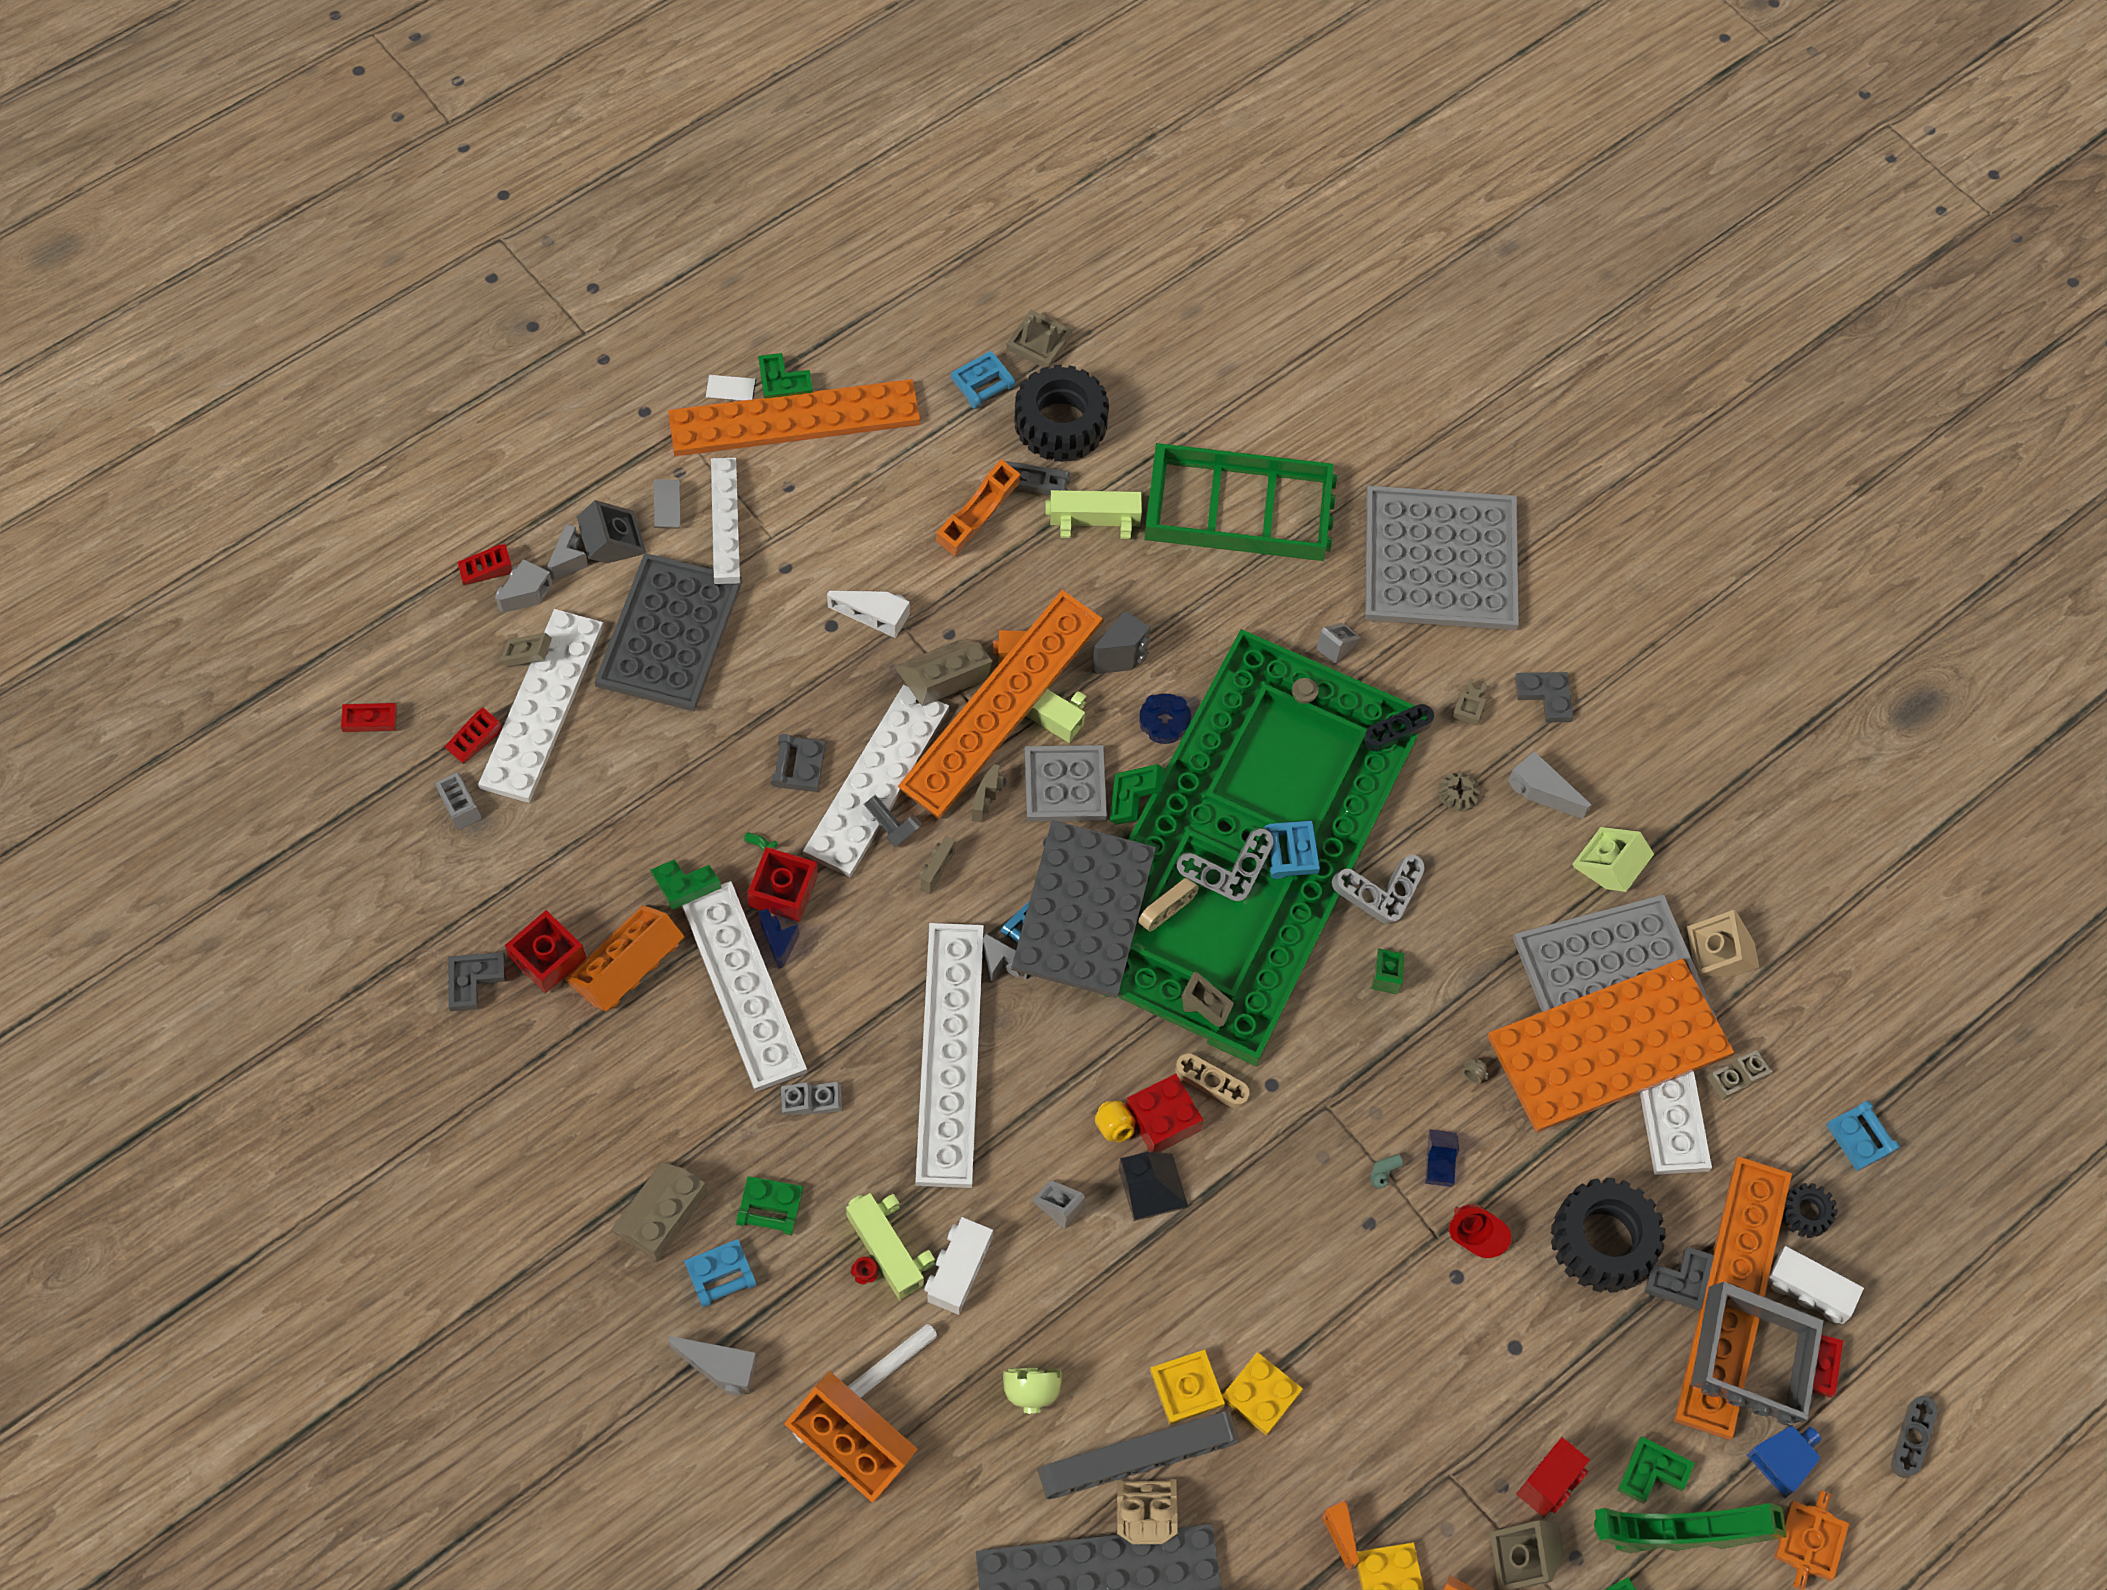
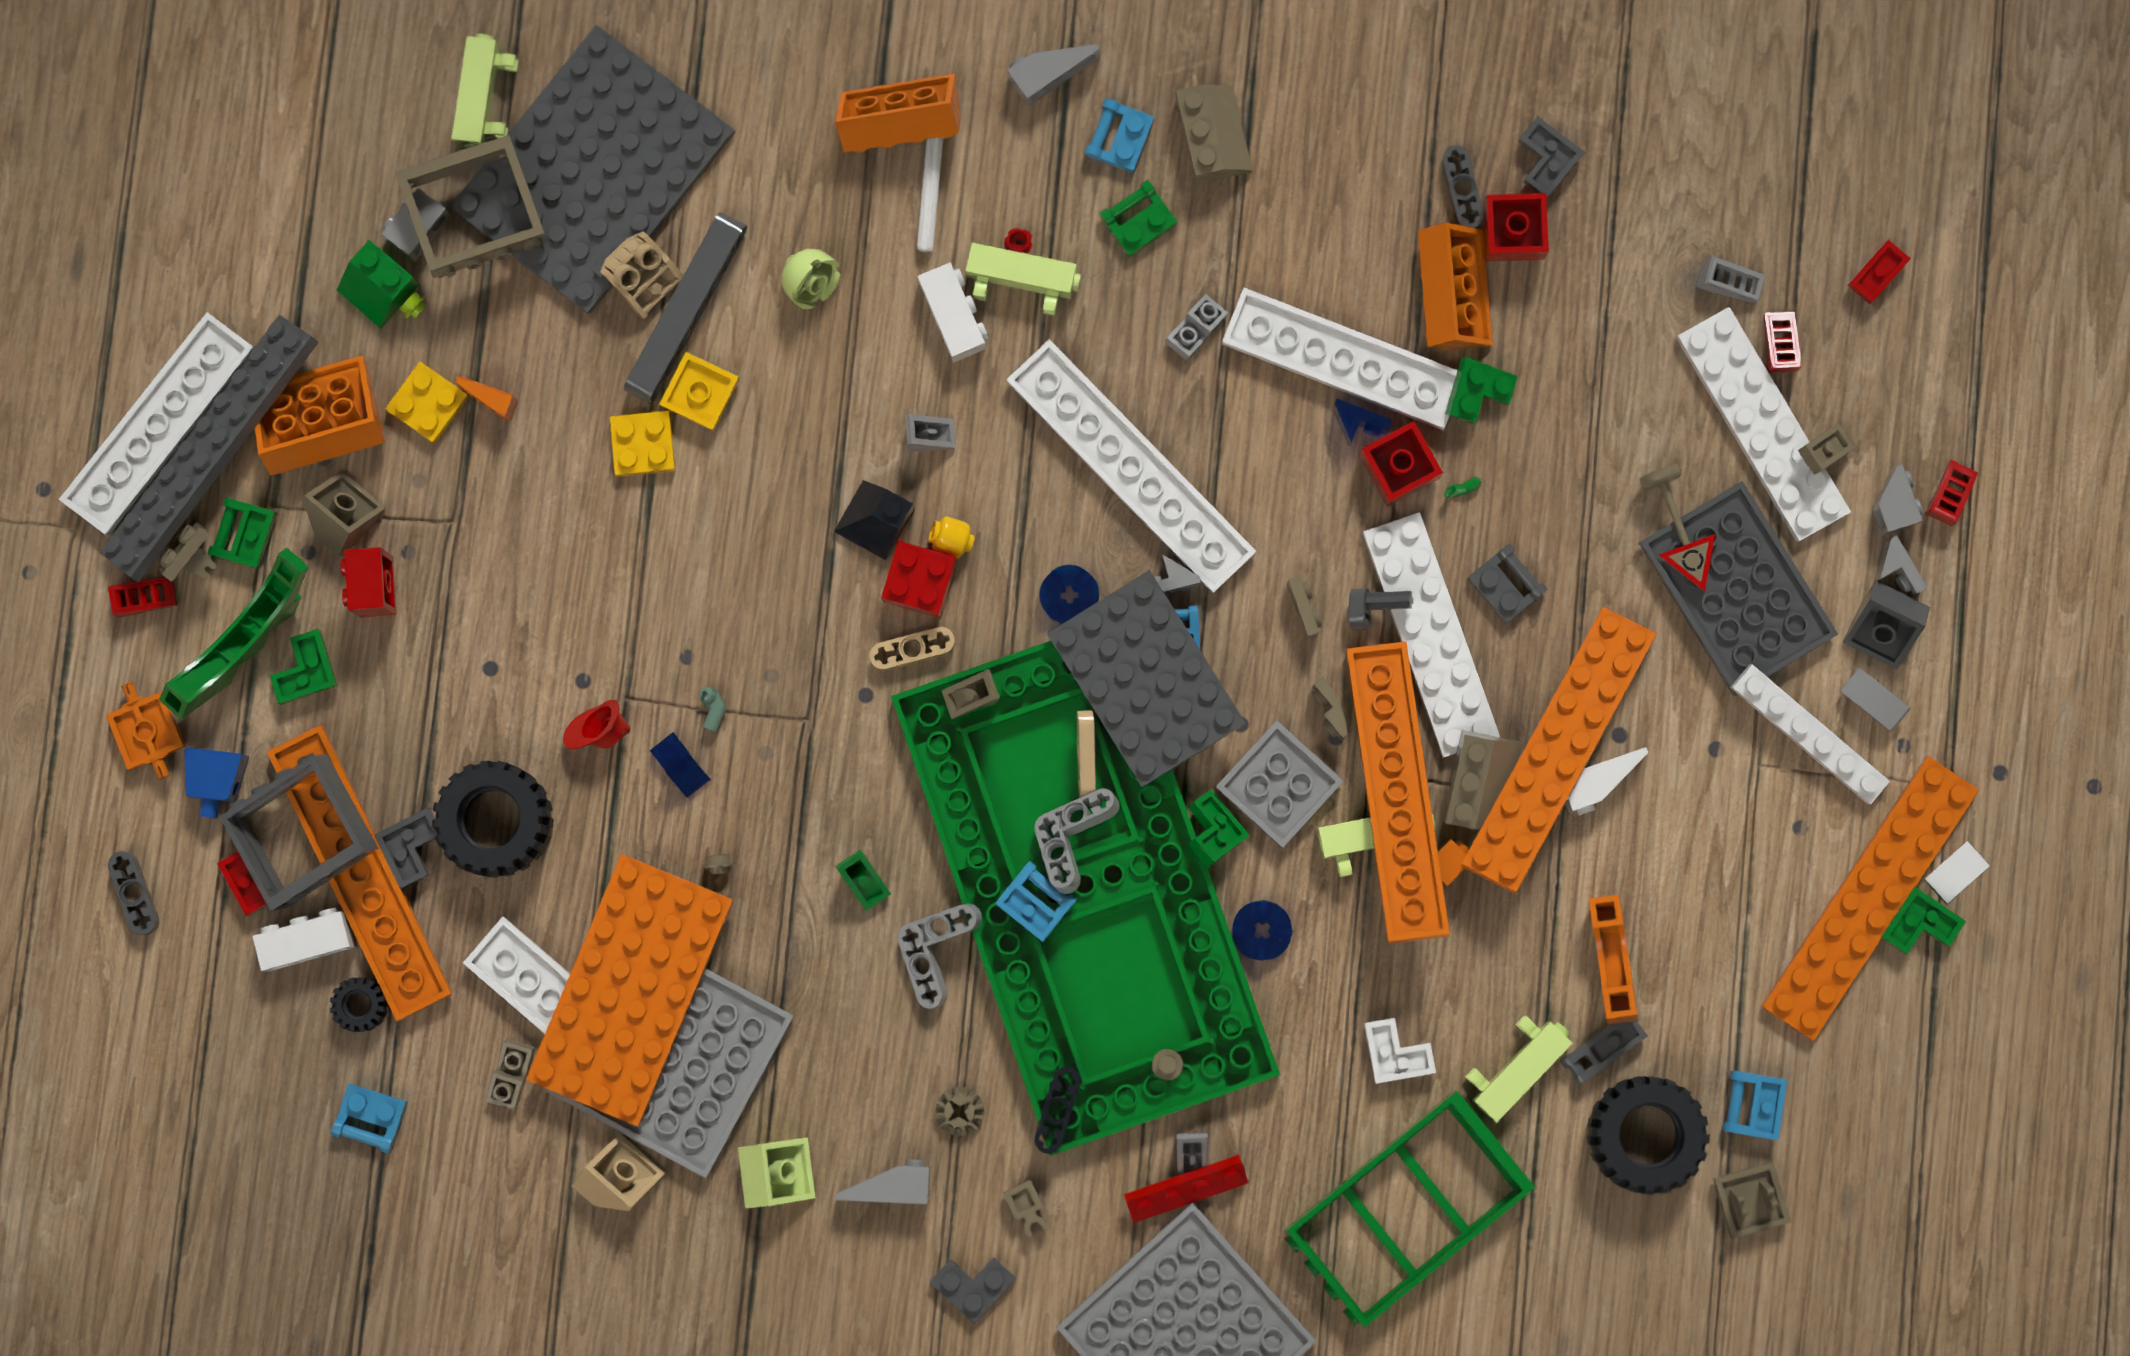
camera: 145 degrees right, 20 degrees up
dark grey slope [1092,611,1151,674] -> none
none -> clear blue plate [1039,565,1099,625]
none -> red plate [1124,1154,1249,1224]
none -> white plate [1364,1018,1436,1084]
none -> dark grey beam [1442,146,1484,228]
none -> orange plate [1461,607,1657,895]
none -> dark tan piece [1639,464,1715,592]

